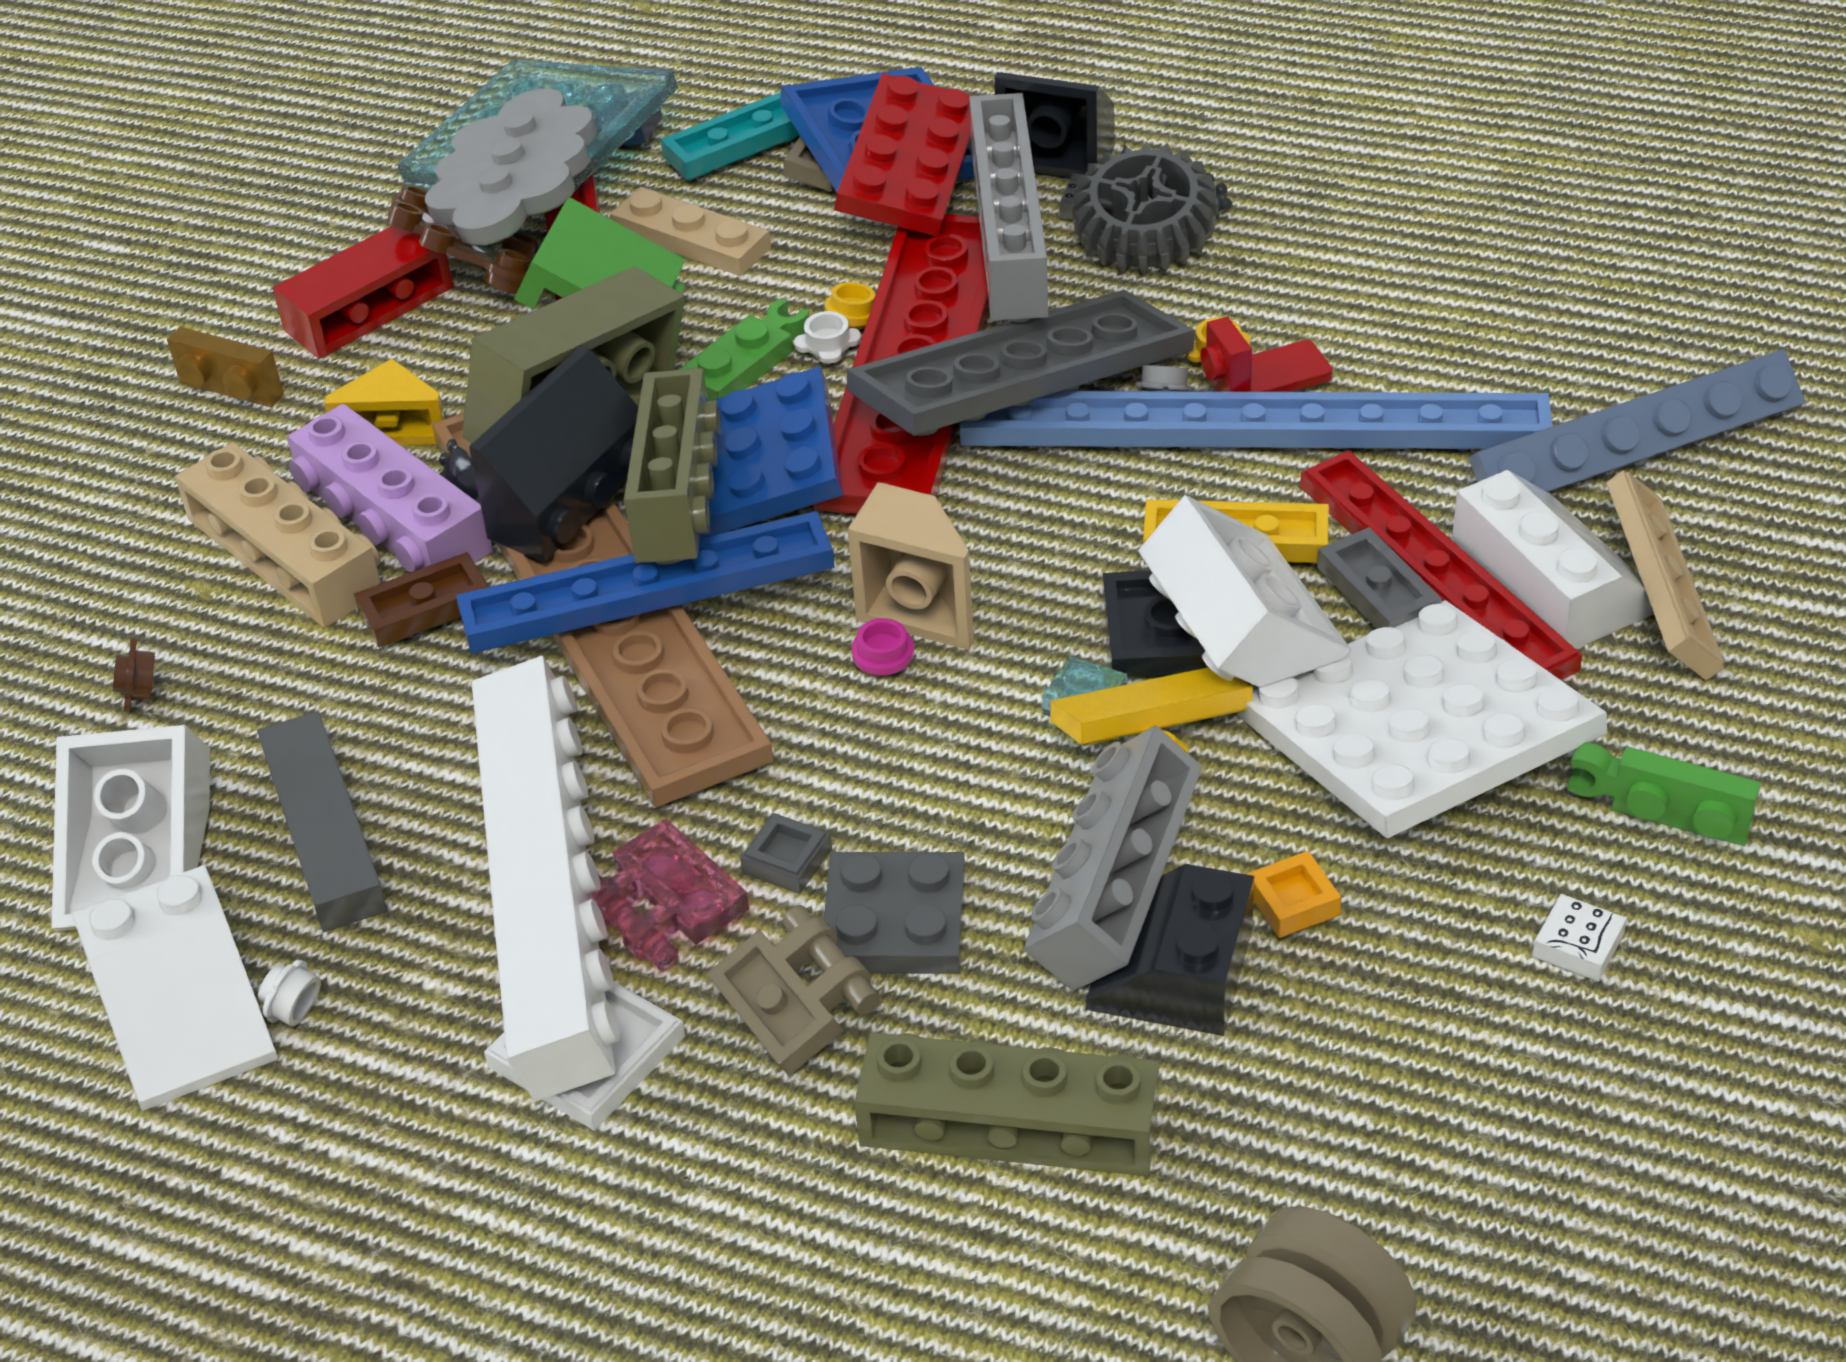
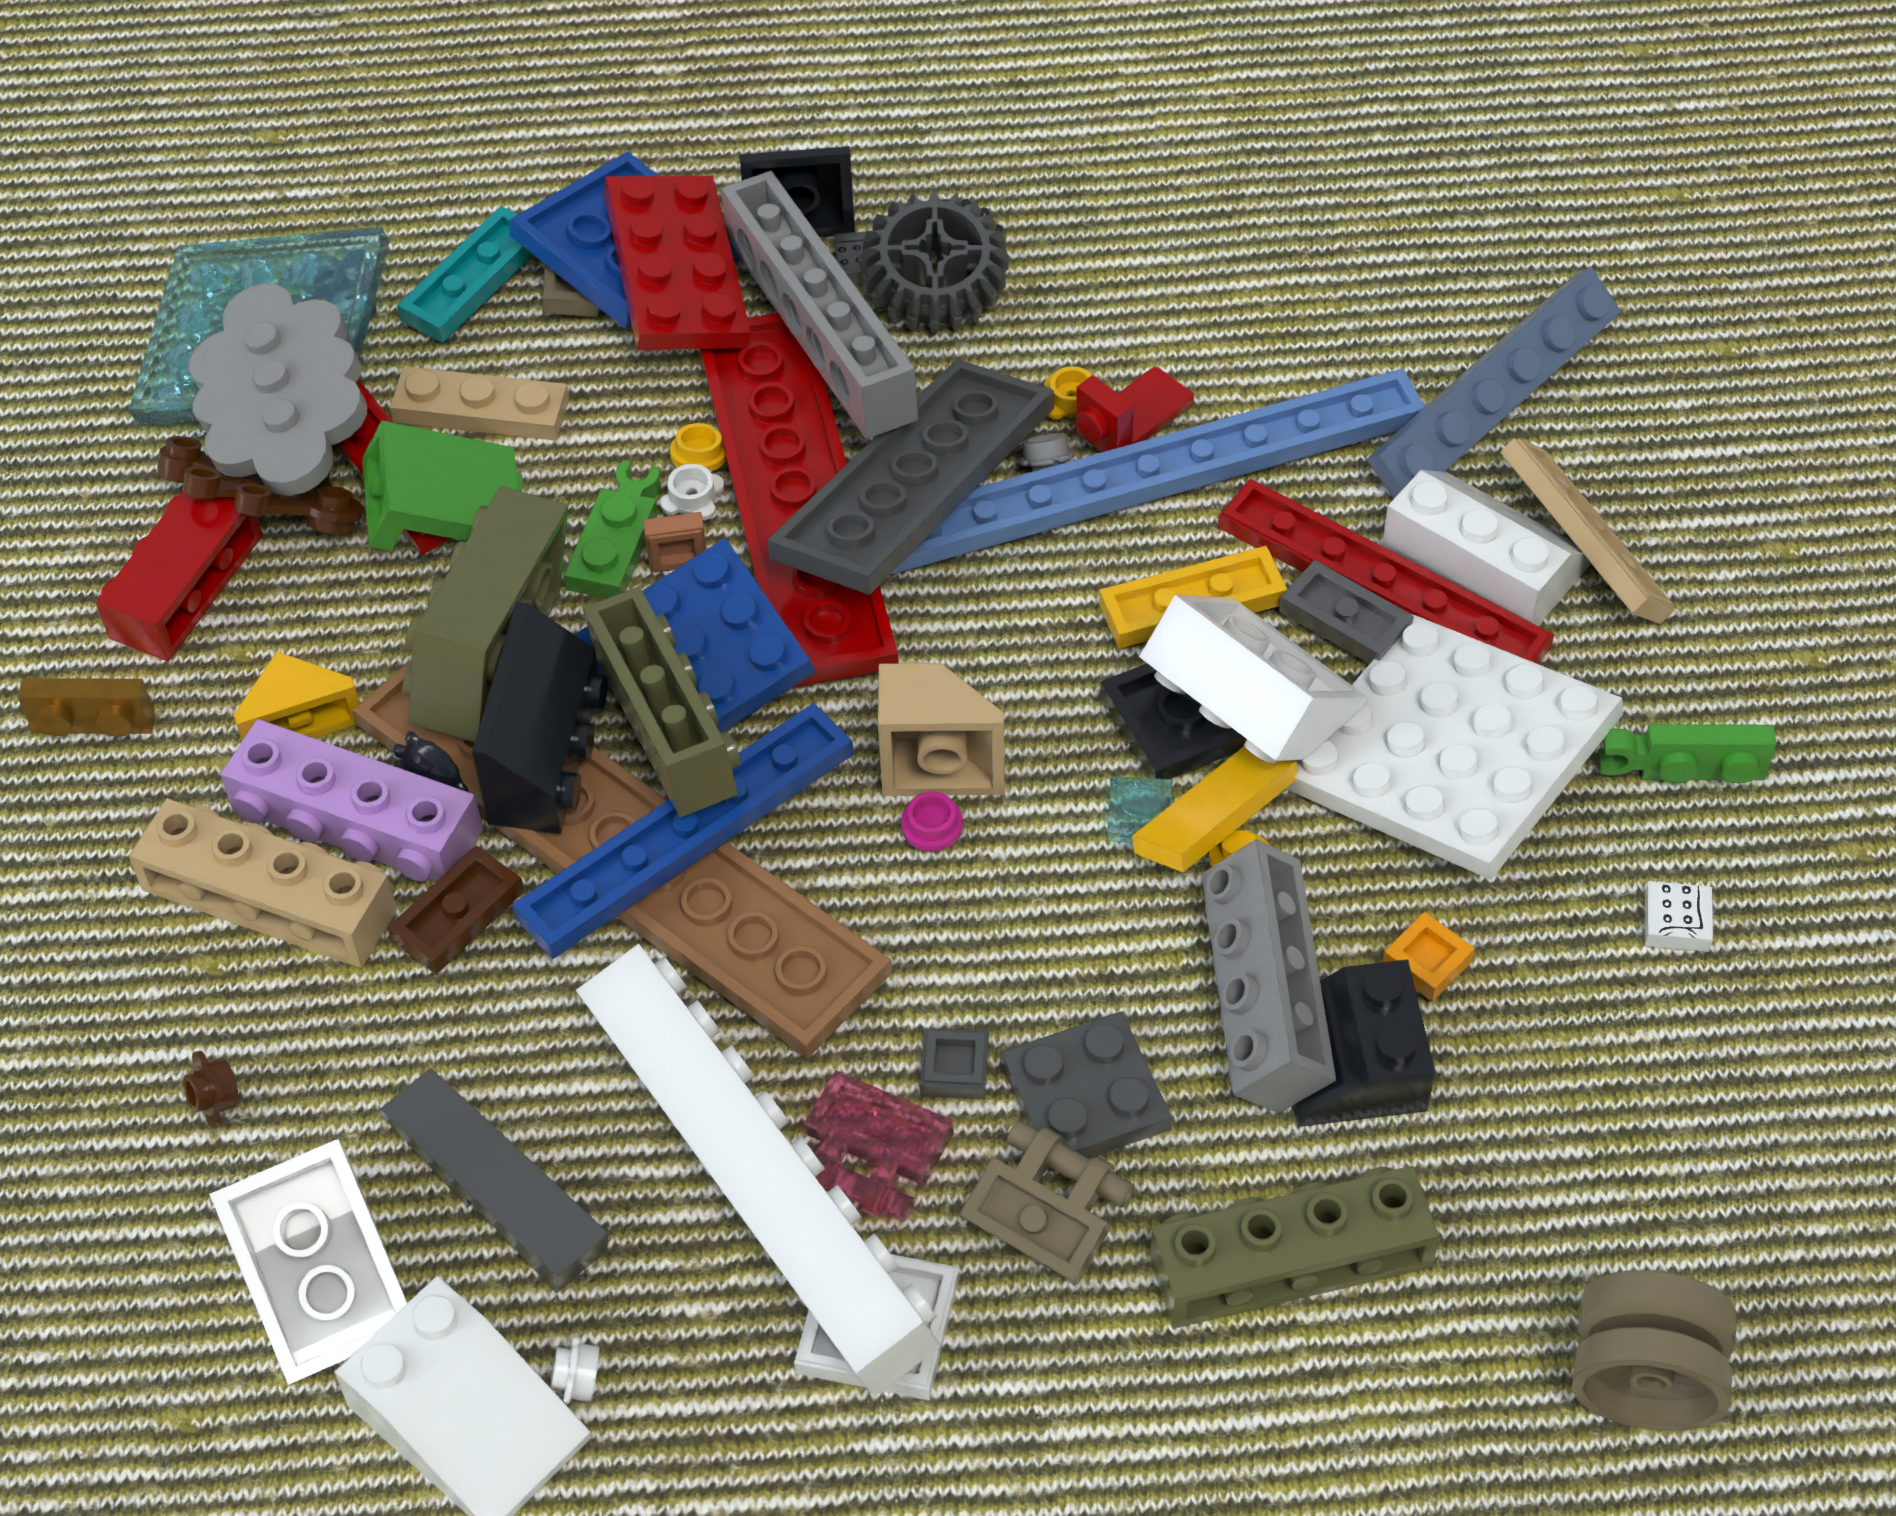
camera: 25 degrees left, 10 degrees up
none -> nougat tile [643,512,706,572]

